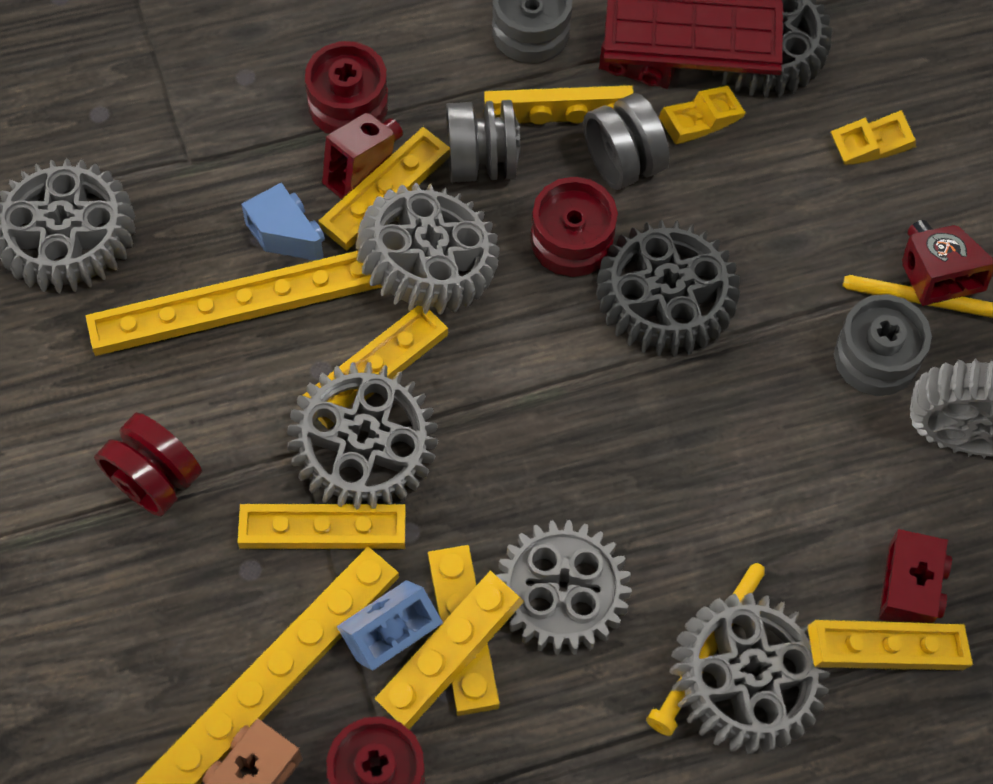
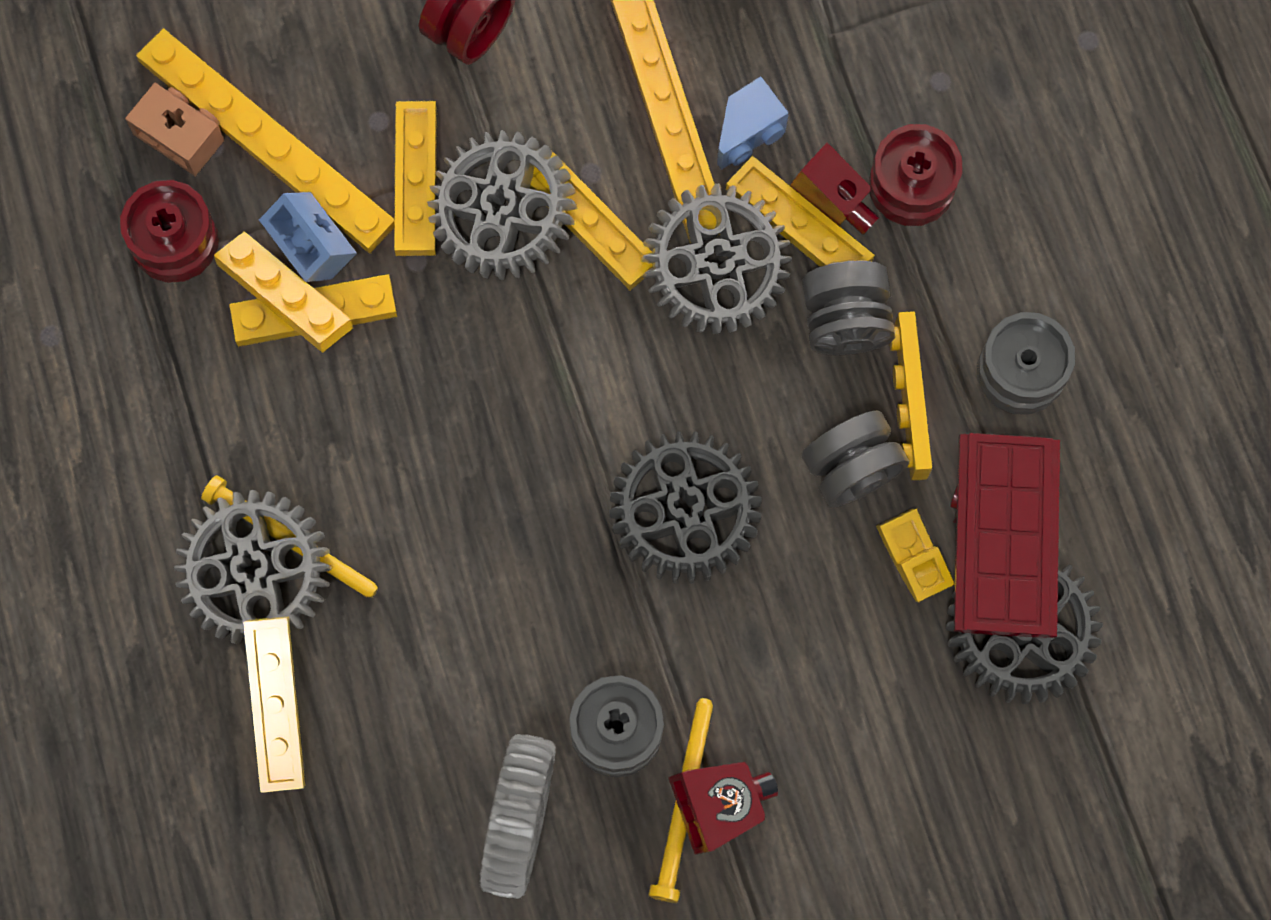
camera: 90 degrees right, 10 degrees up
light grey gear [496,520,632,655] -> none
dark red wheel [530,177,618,277] -> none
yellow slope [831,110,916,165] -> none
dark red brick [878,529,952,623] -> none

